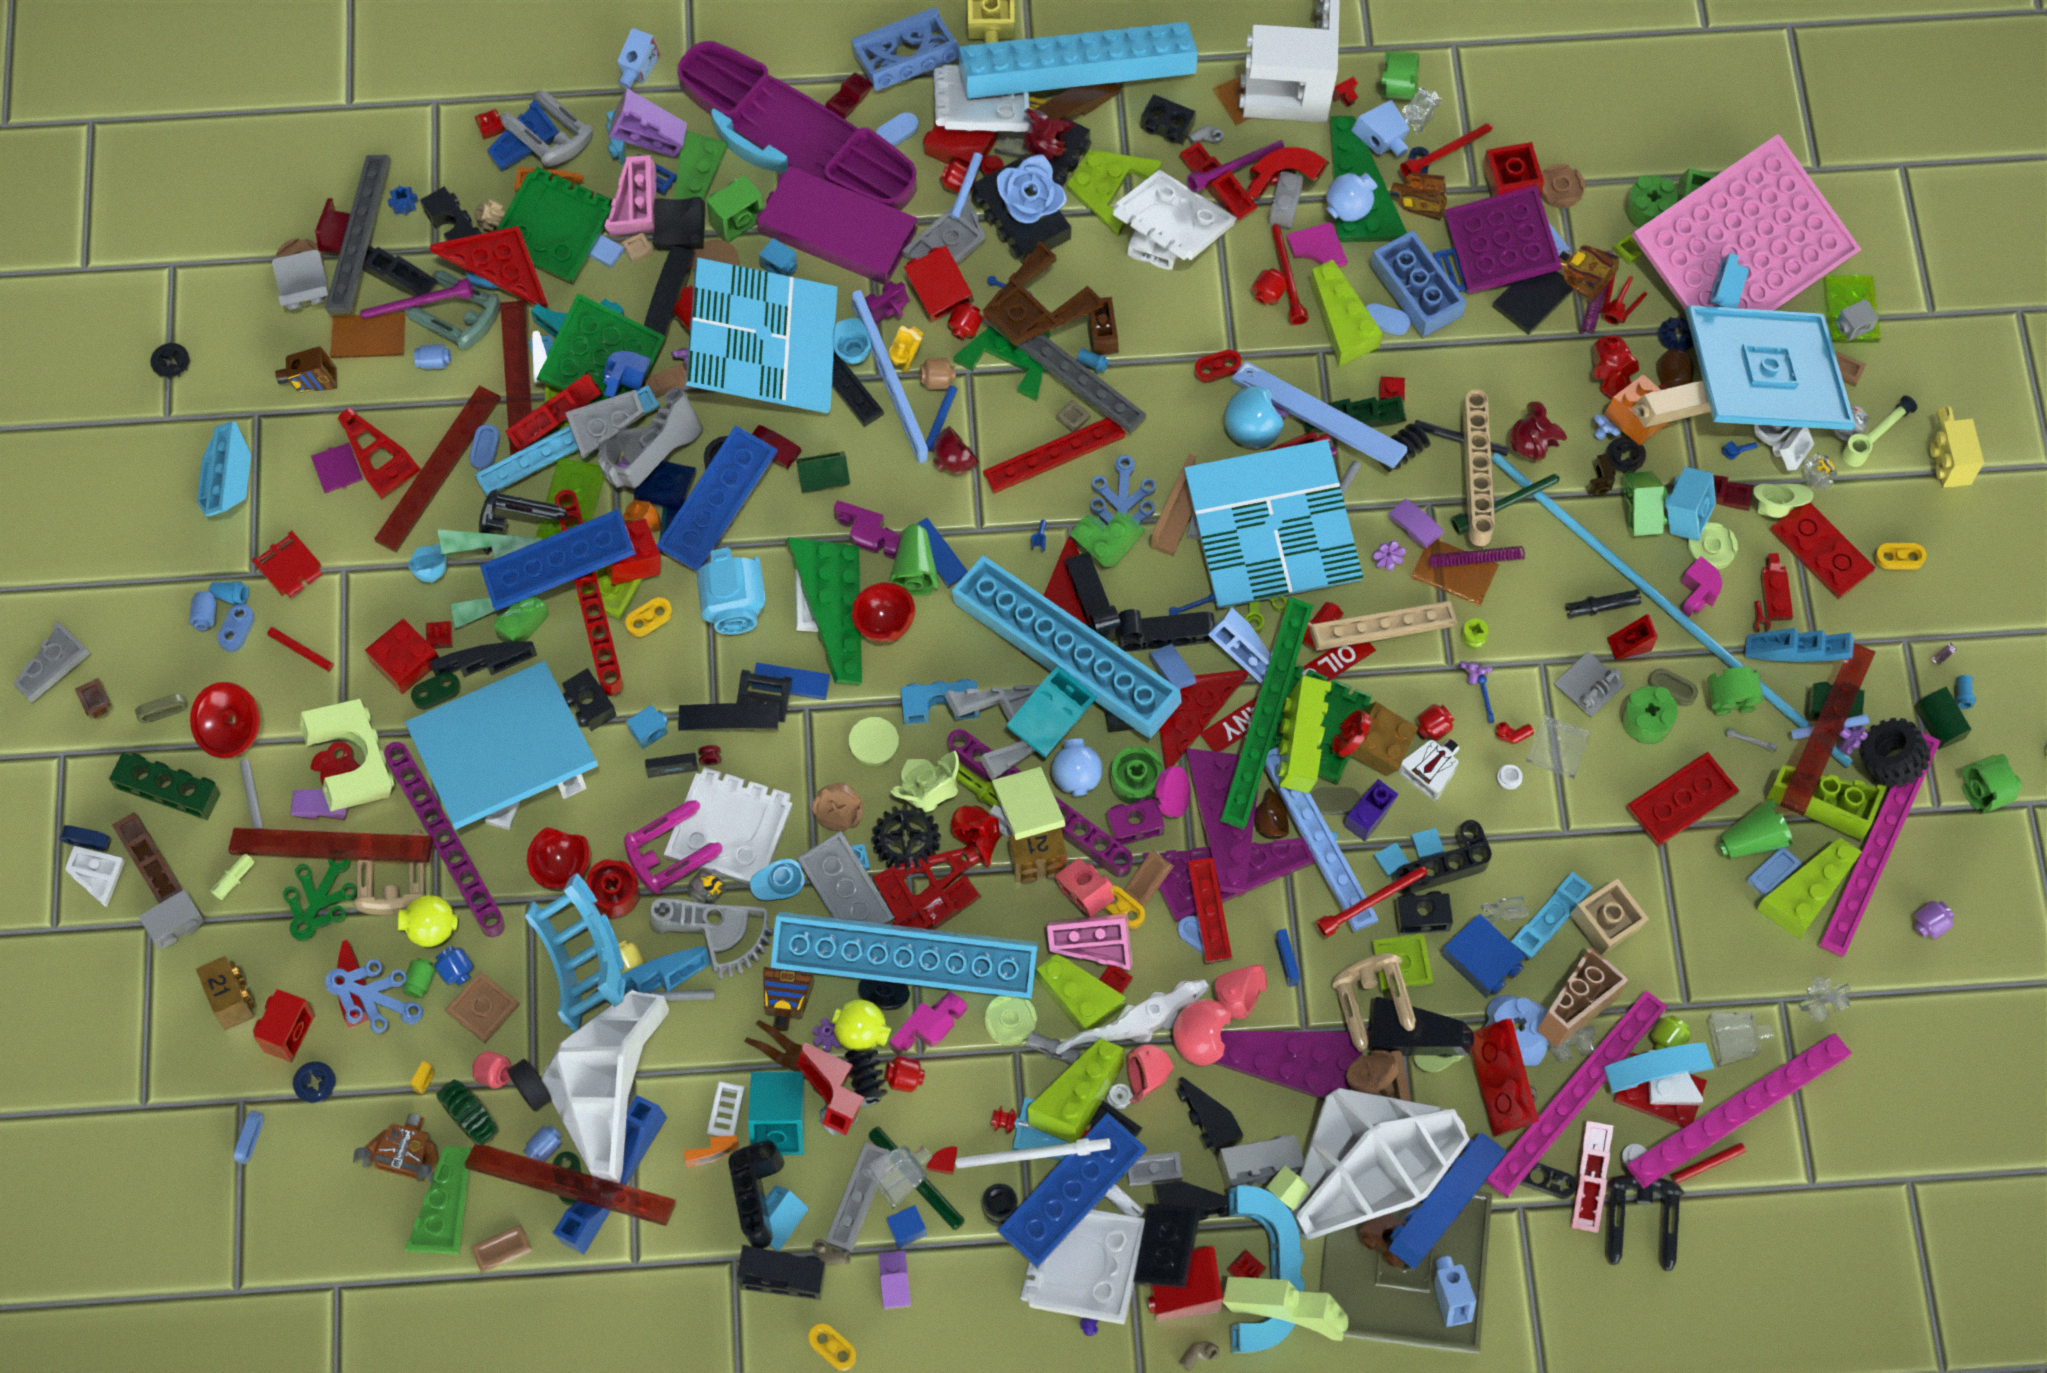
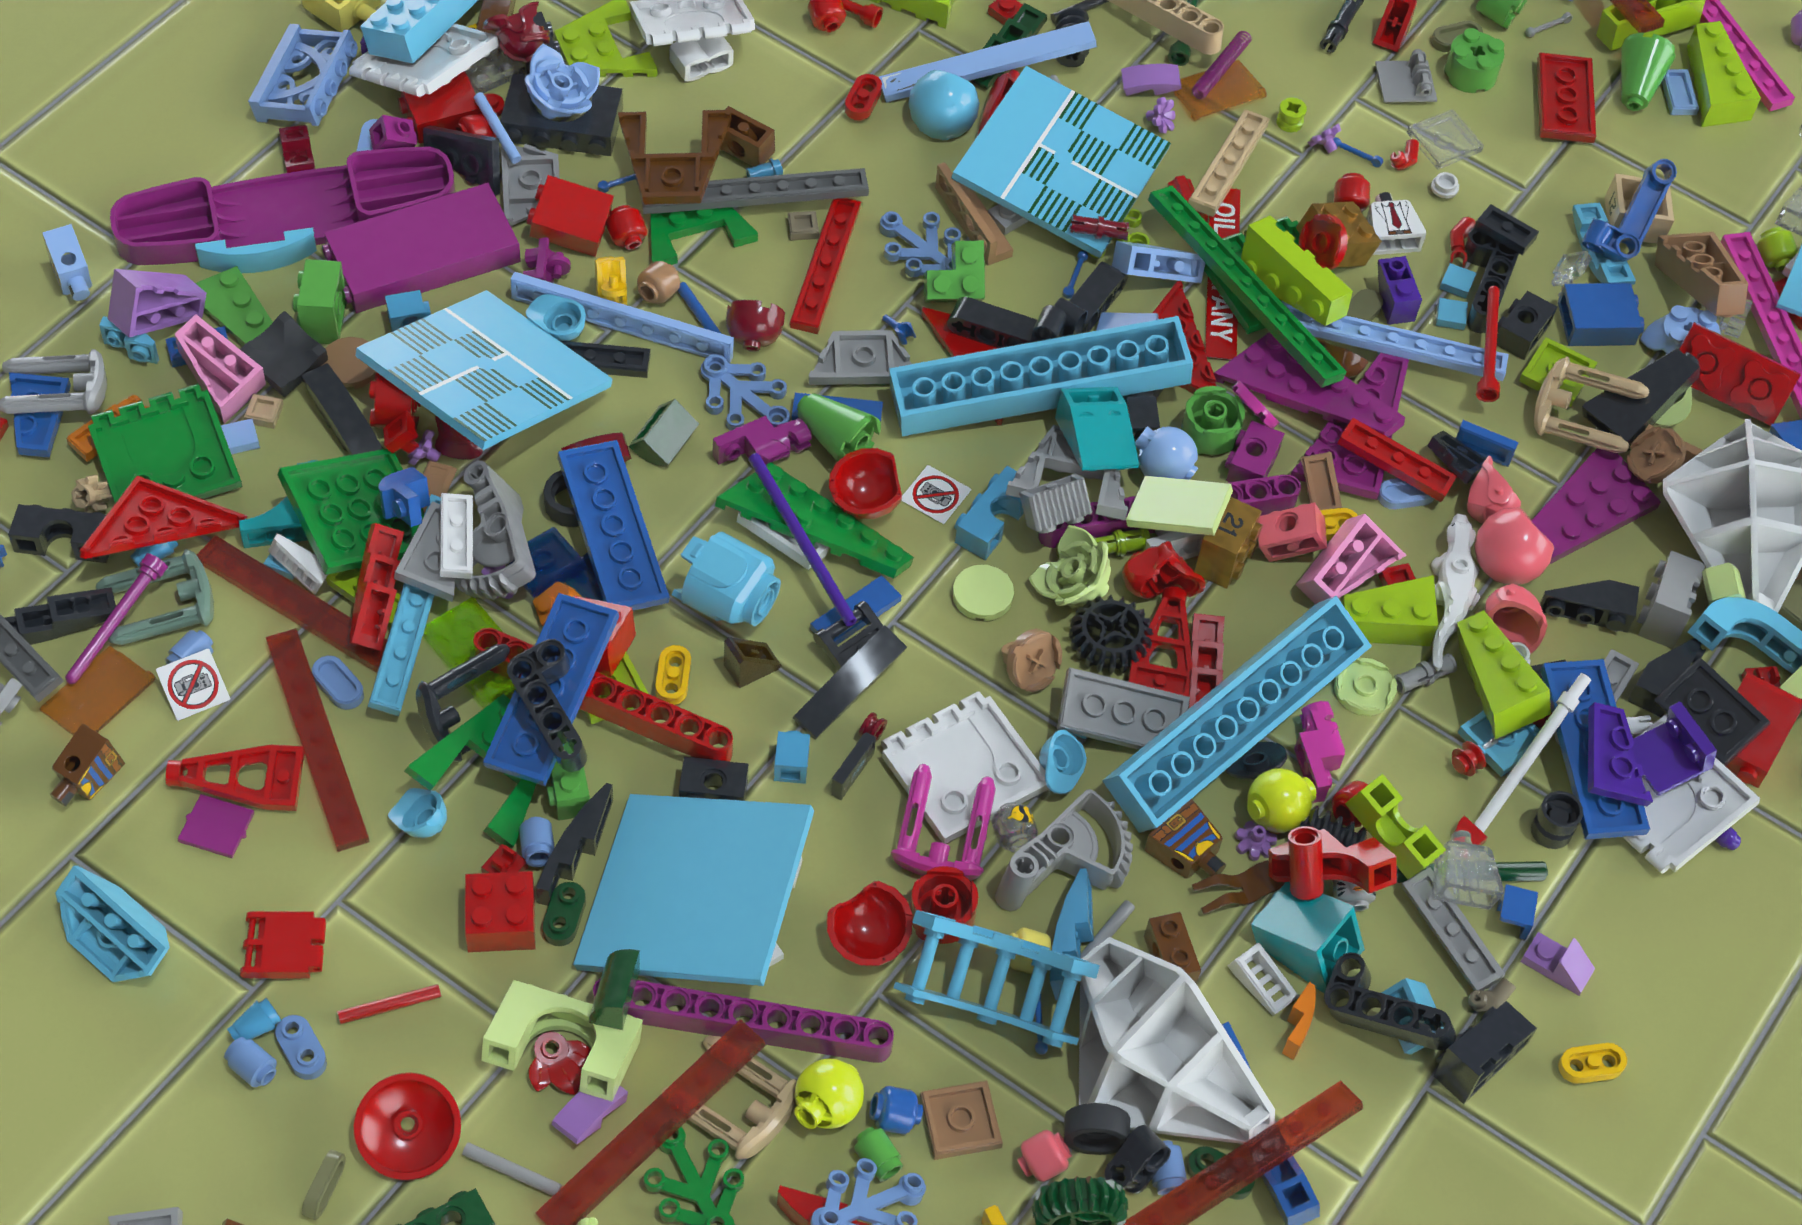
camera: 55 degrees left, 10 degrees down
none -> sticker [156,649,230,721]
none -> magenta brick [369,115,417,150]
none -> red tile [383,411,419,454]
none -> black wing [423,125,500,196]
none -> white tile [440,493,473,579]
none -> black beam [507,639,587,772]
none -> medium blue brick [519,817,555,867]
none -> dark green brick [589,949,640,1030]
none -> medium blue plant [701,354,790,431]
none -> dark brown slope [724,637,782,688]
none -> dark purple piece [748,453,857,627]
none -> light grey wing [809,330,912,385]
none -> sticker [902,465,971,524]
none -> light grey brick [1019,474,1092,533]
none -> dark red pin [1070,214,1129,241]
none -> black piece [1104,1125,1171,1194]
none -> black panel [1125,396,1160,442]
none -> reddish brown brick [1144,912,1201,985]
none -> red pin [1288,826,1324,900]
none -> lime arch [1345,773,1446,880]
none -> black wing [1427,430,1486,484]
none -> red arm [1449,217,1476,268]
none -> black plate [1474,204,1539,256]
none -> blue piece [1581,159,1677,262]
none -> dark purple wing [1588,702,1653,807]
none -> dark purple bracket [1632,702,1717,795]

